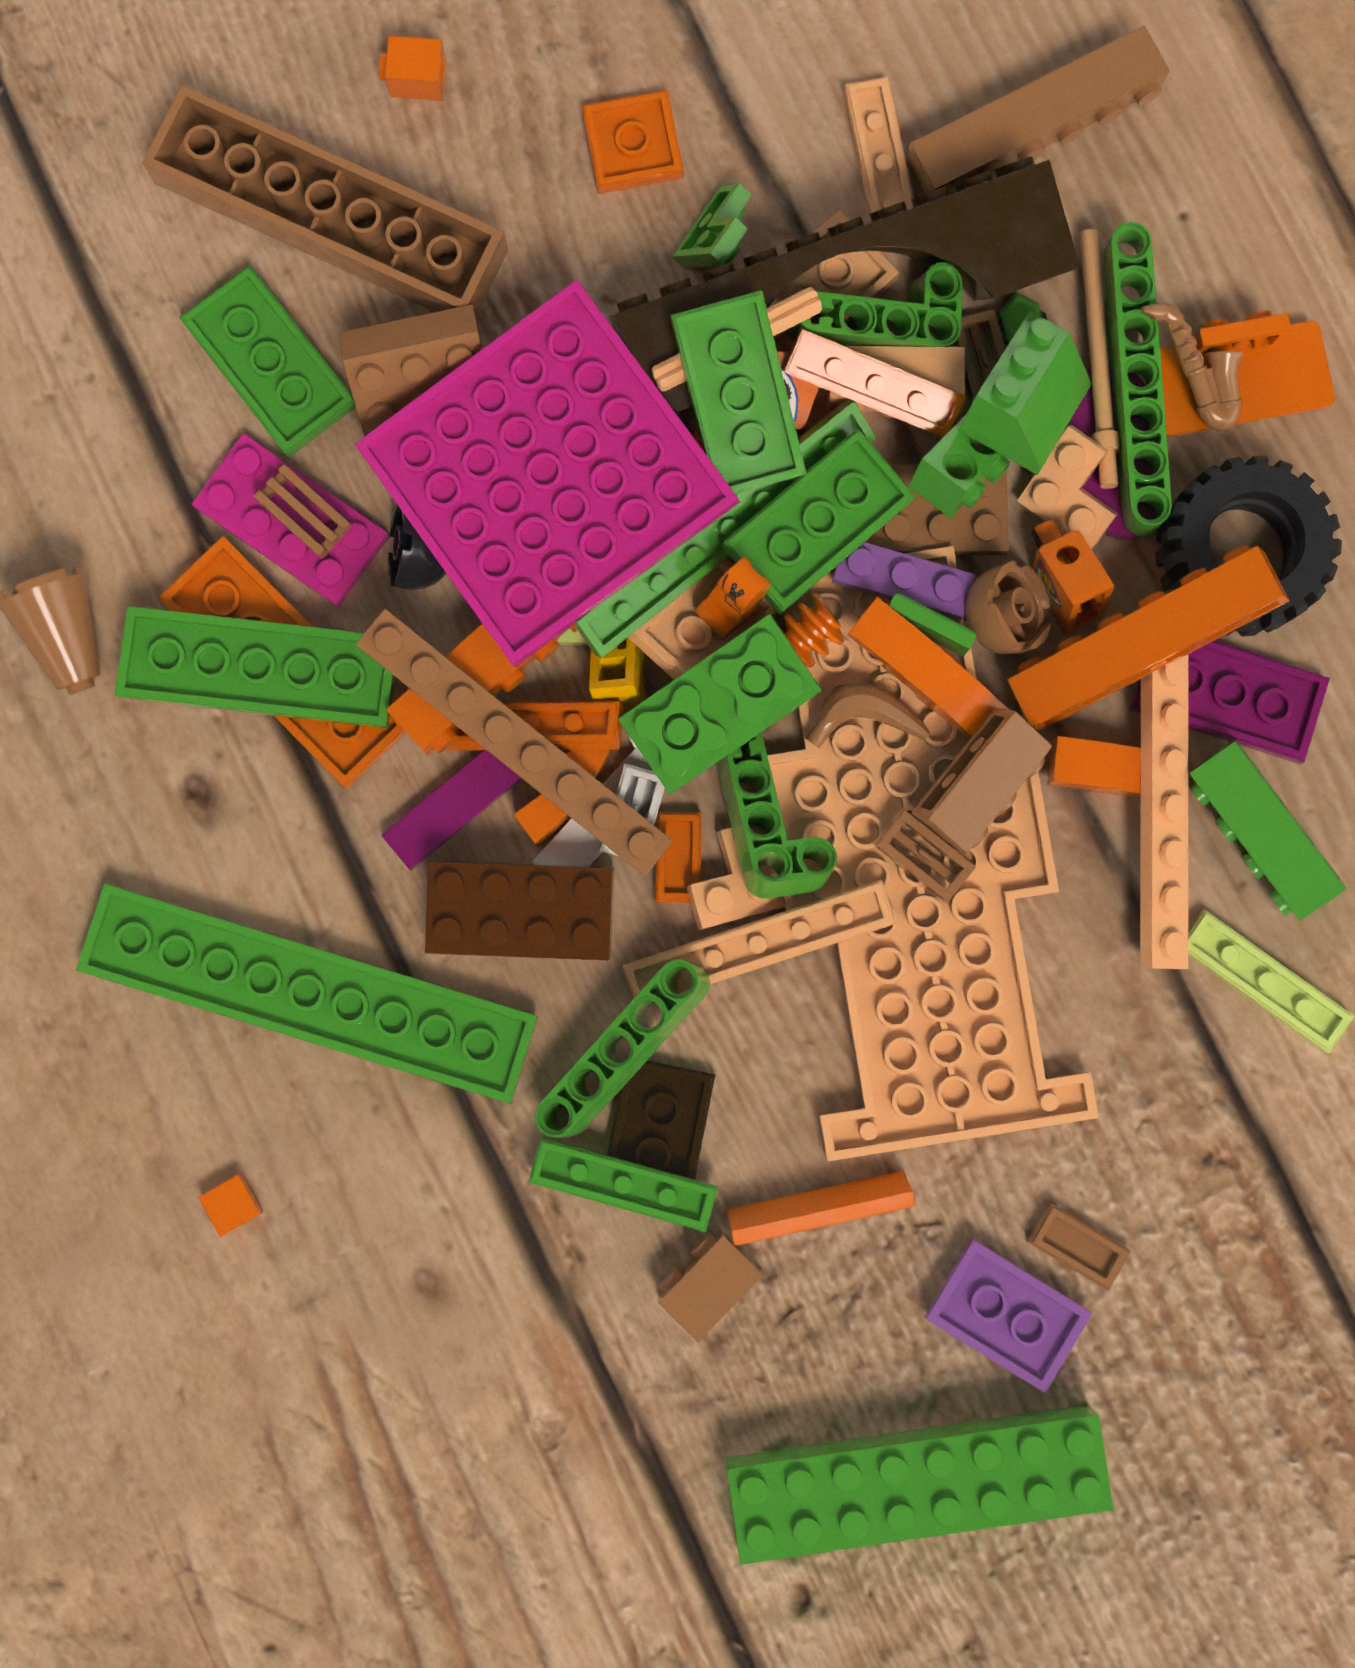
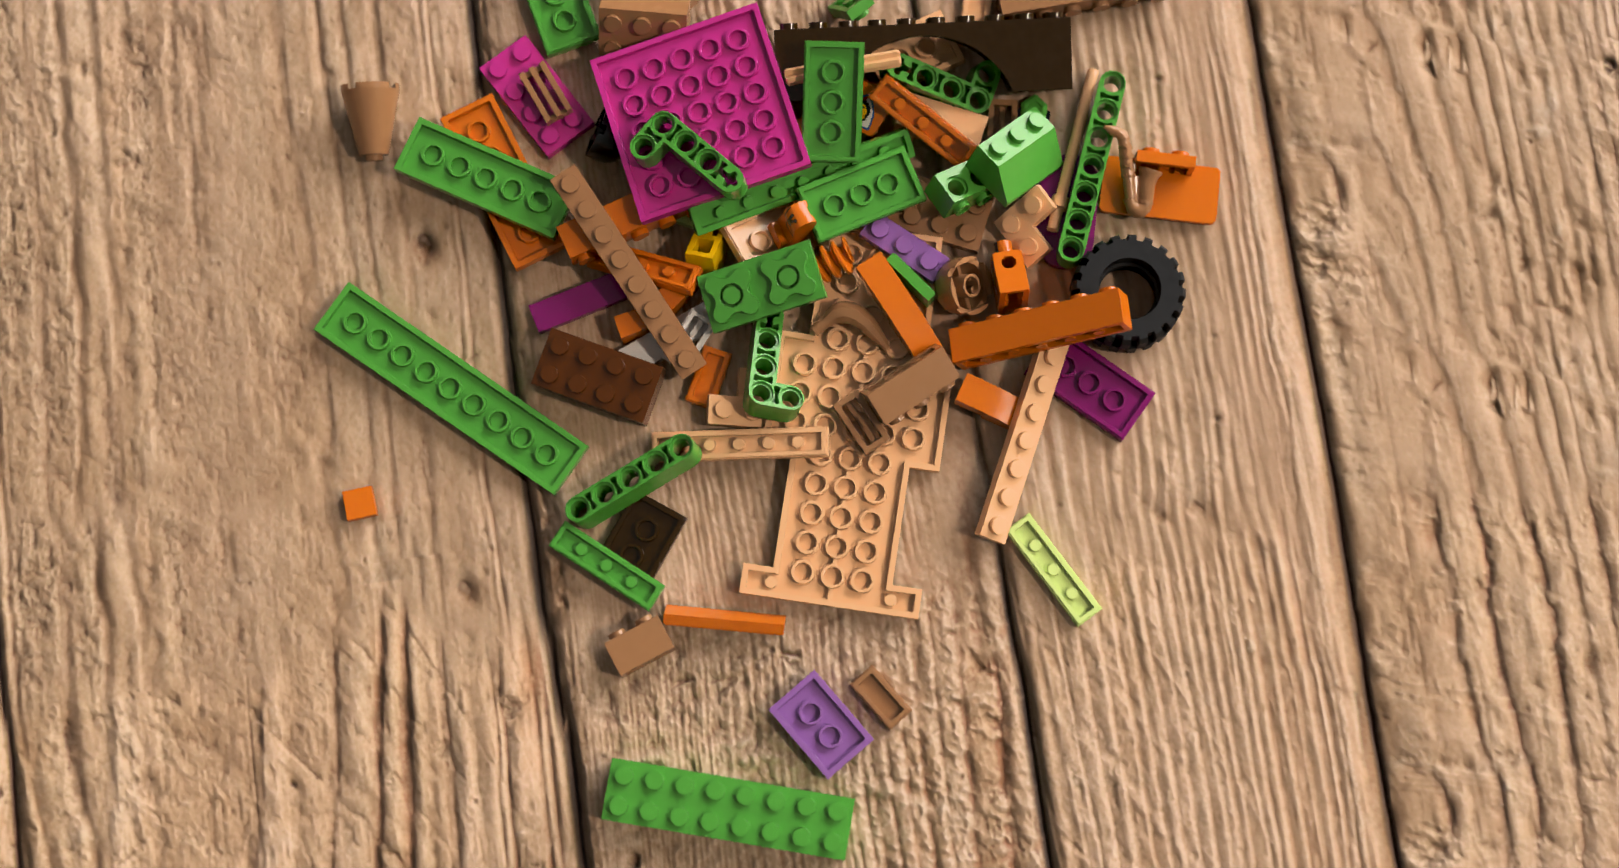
camera: 20 degrees right, 5 degrees down
bright green brick [1188,738,1346,921] -> none
none -> bright green beam [630,111,748,200]

